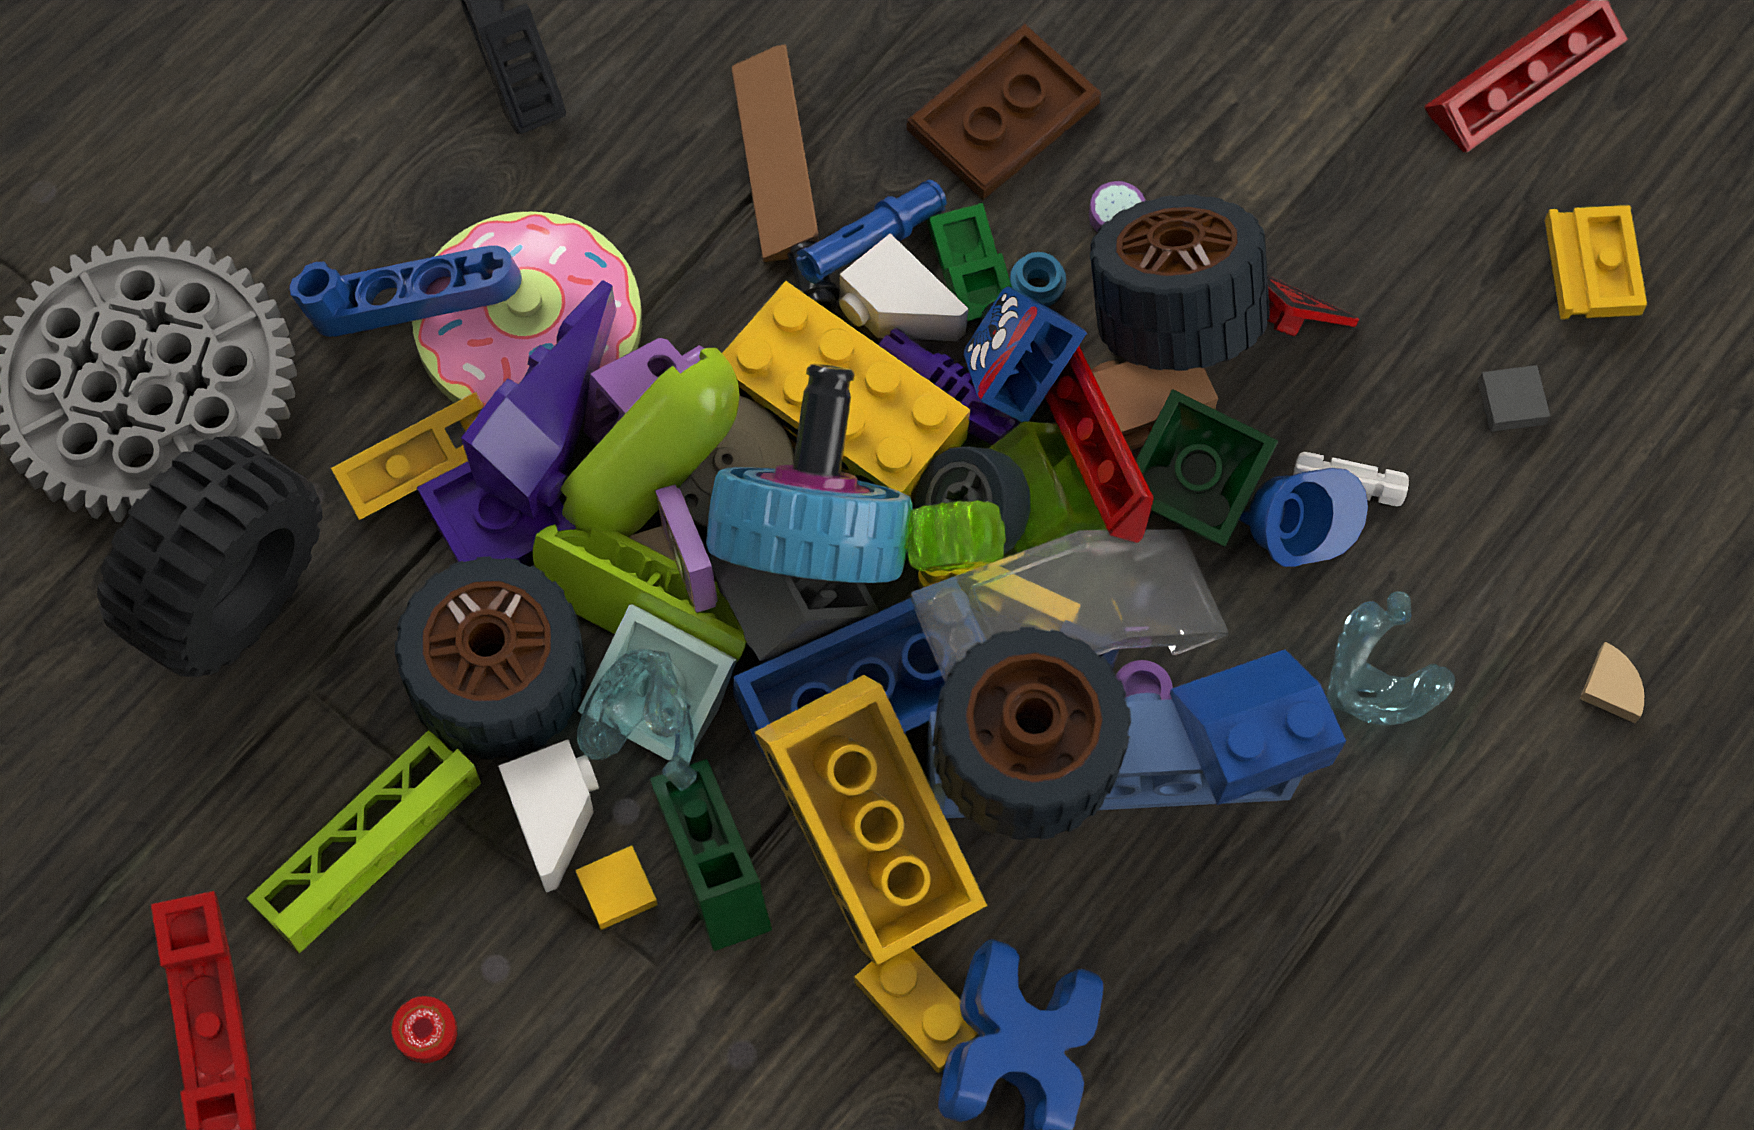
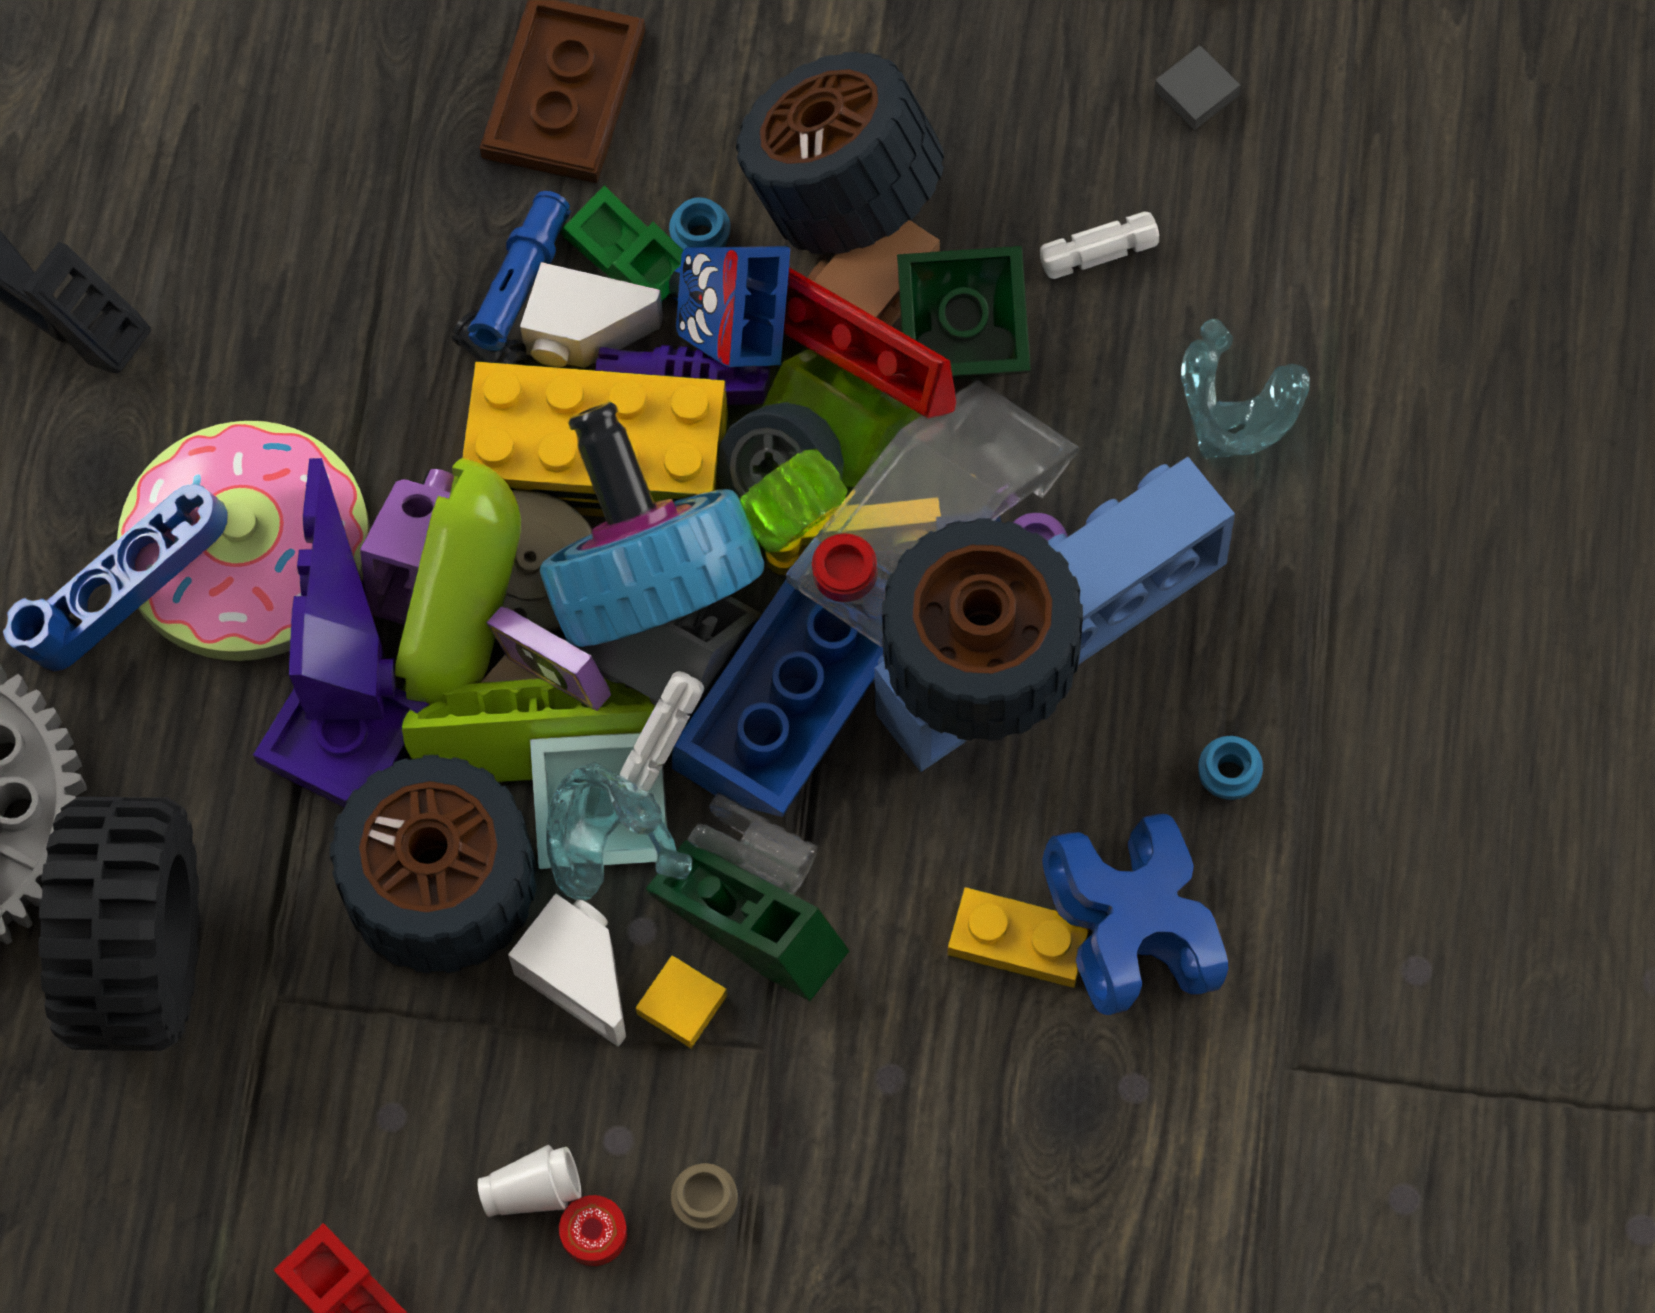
camera: 25 degrees left, 0 degrees up
lime fence [247,730,481,954] -> none
yellow plate [331,392,484,520] -> none
medium nougat slope [732,45,819,262] -> none
yellow brick [754,675,987,965] -> none
light aqua tile [1089,181,1145,232] -> none
blue slope [1169,650,1346,805] -> none
blue piece [1240,468,1368,567] -> none
red piece [1267,275,1359,337] -> none
tan tile [1580,642,1644,723] -> none
none -> white cone [477,1145,581,1217]
none -> white axle [620,671,704,792]
none -> dark tan plate [671,1163,738,1231]
none -> clear hinge [688,793,818,895]
none -> red tile [812,533,878,602]
none -> dark azure plate [1198,736,1263,800]

